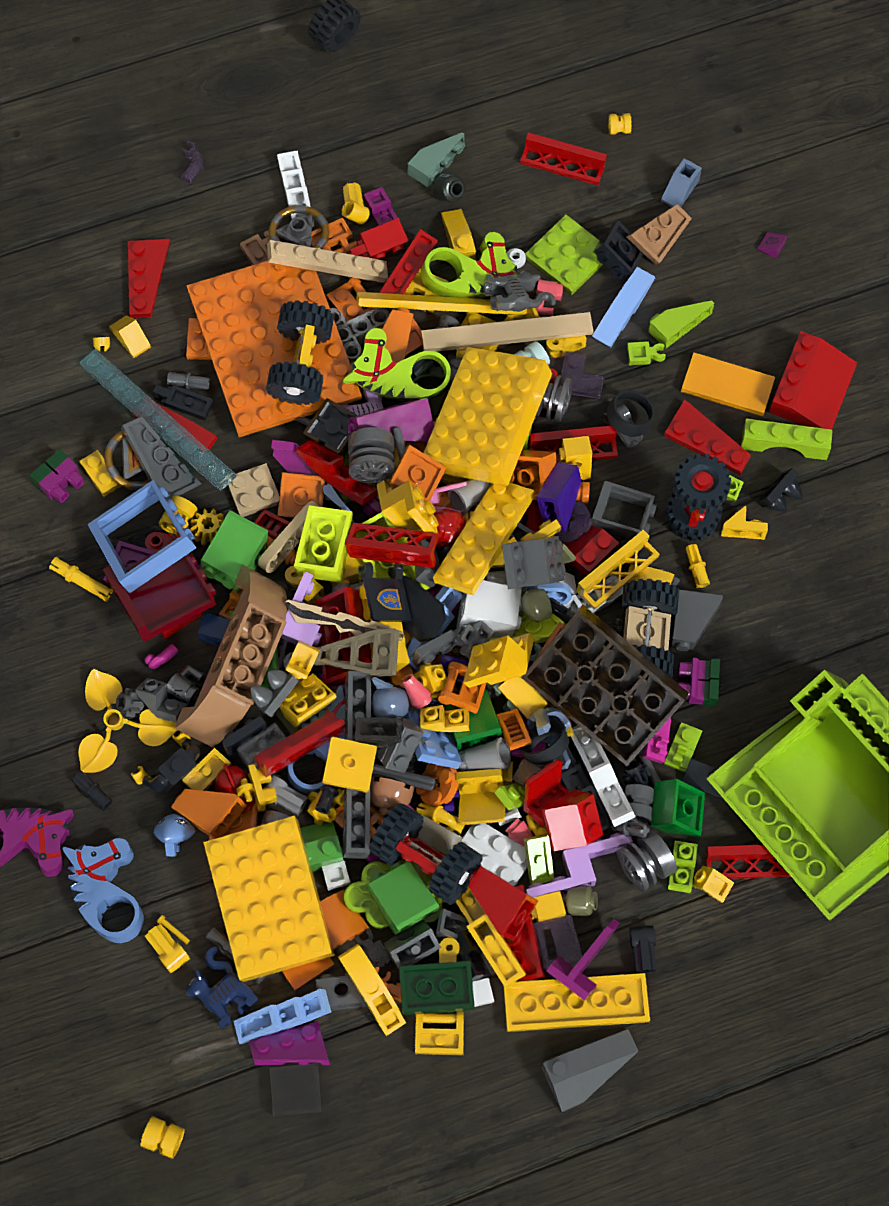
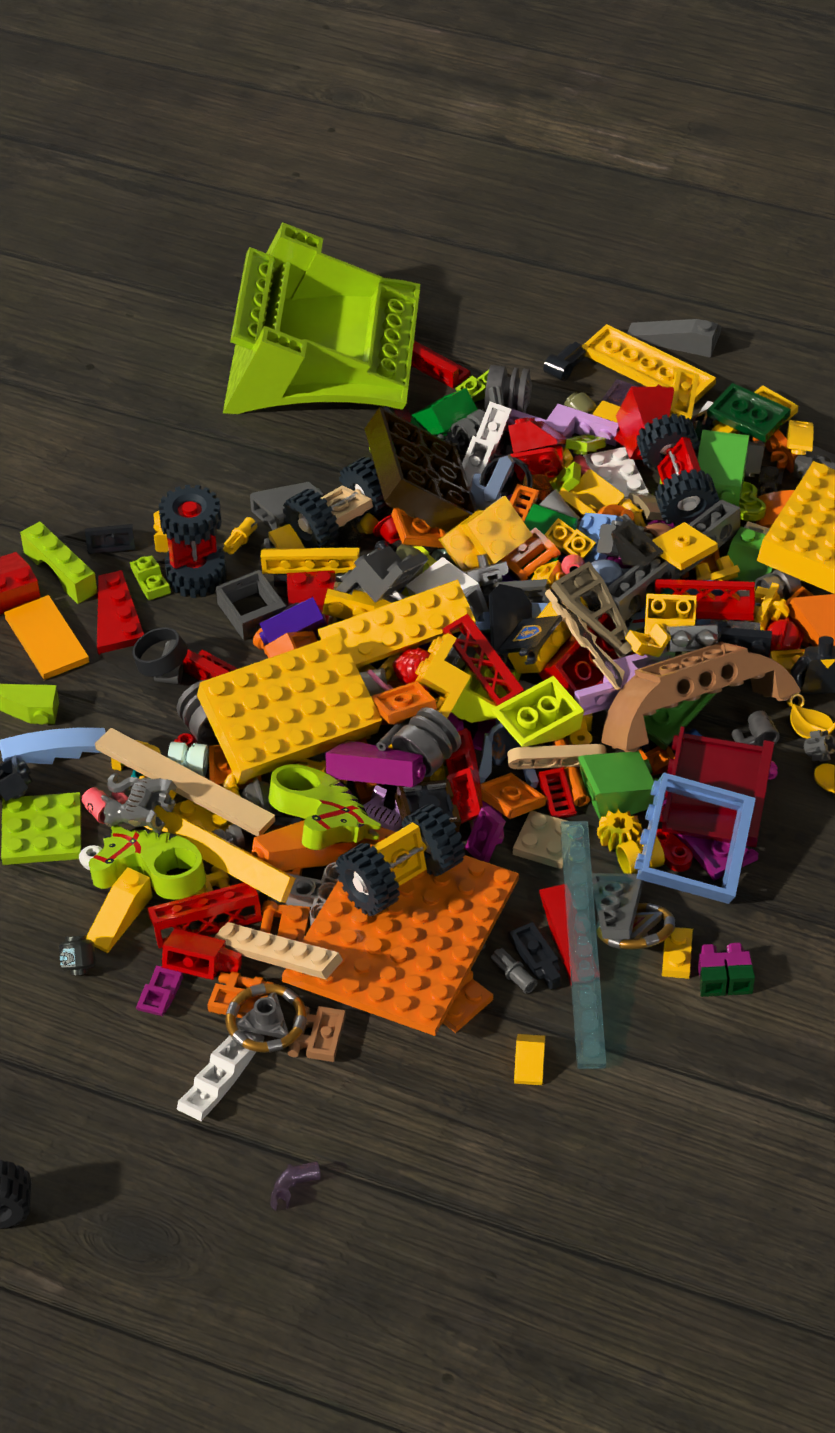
camera: 135 degrees left, 20 degrees down
yellow pin [49,557,113,602] -> none
yellow hinge [93,337,110,352] -> none
red wing [128,239,170,319] -> none
dark grey slope [135,678,188,723] -> none
black axle [315,784,339,814] -> none
yellow piece [342,182,369,225] -> none
sand green slope [408,133,465,187] -> none
magenta piece [547,919,620,1000] -> none
yellow brick [558,436,592,480] -> none
clear purple plate [560,351,604,399] -> none
lime plate [627,342,665,365] -> none
hips [678,658,720,707] -> none
yellow bracket [692,866,734,903] -> none

